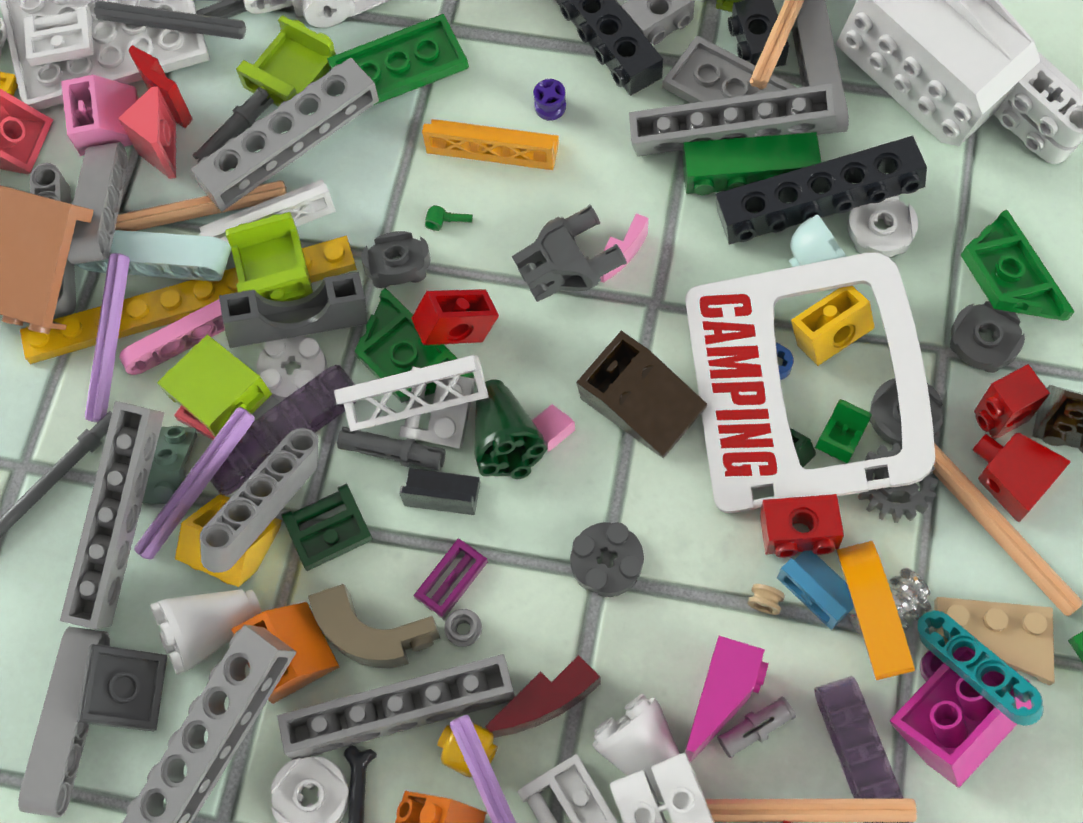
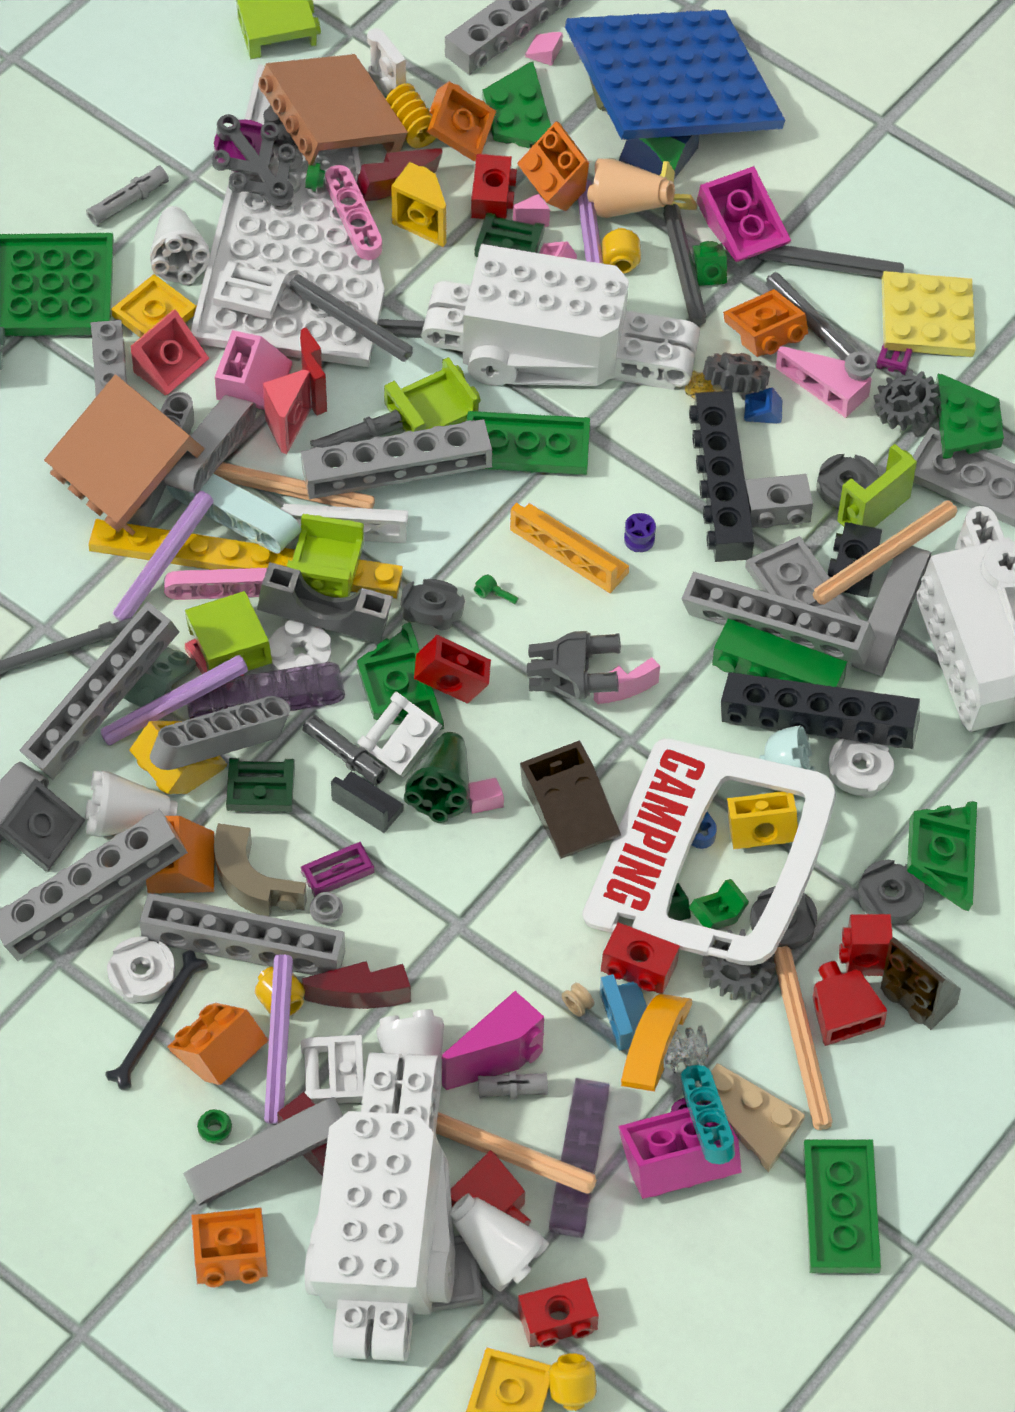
camera: 20 degrees right, 10 degrees down
white fence [334,355,489,432] -> none
dark grey plate [570,522,644,597] -> none

